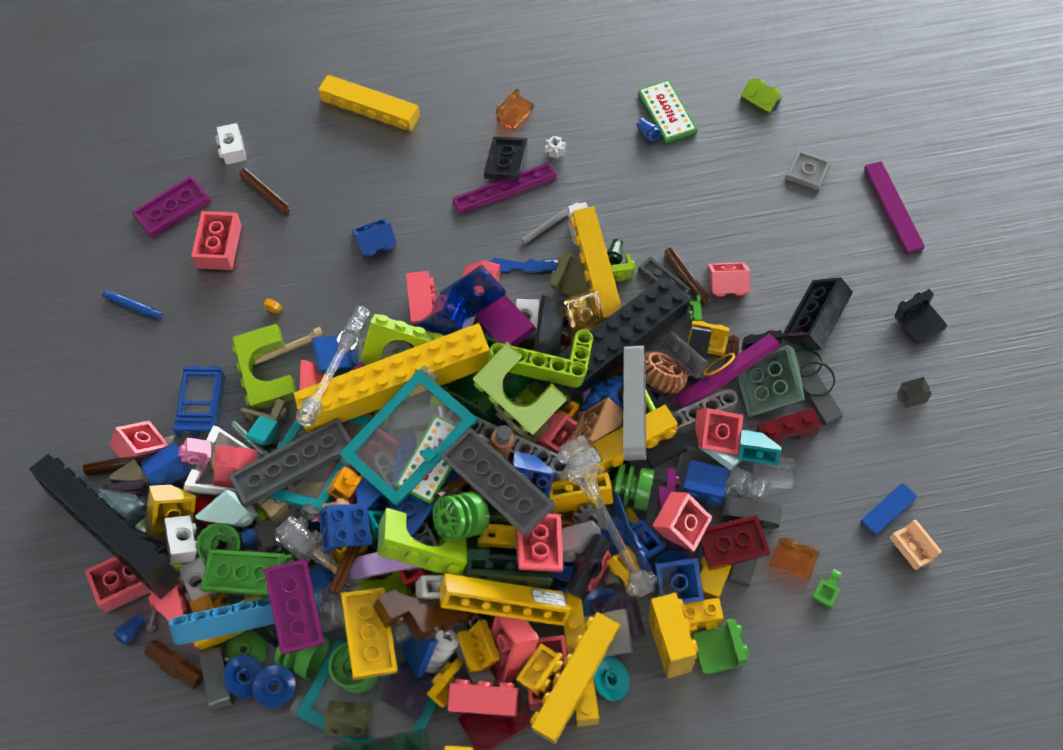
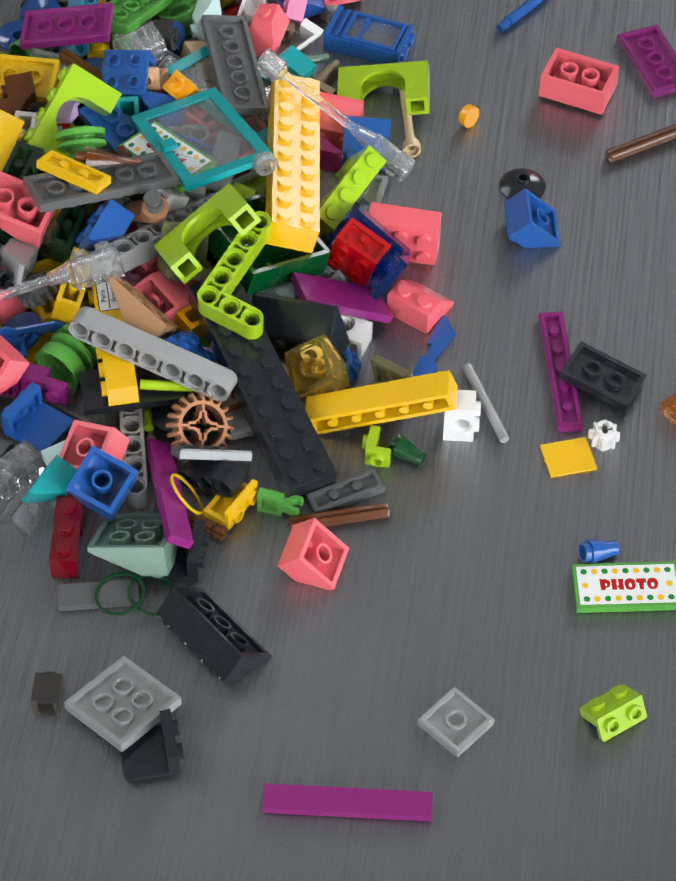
camera: 105 degrees right, 10 degrees down
none -> yellow tile [36,150,111,195]
none -> light grey plate [64,656,182,752]
none -> blue slope [66,445,138,522]
none -> reddish brown piece [75,146,142,167]
none -> red bracket [328,217,392,287]
none -> black dish [499,168,546,200]
none -> yellow window [540,437,597,478]

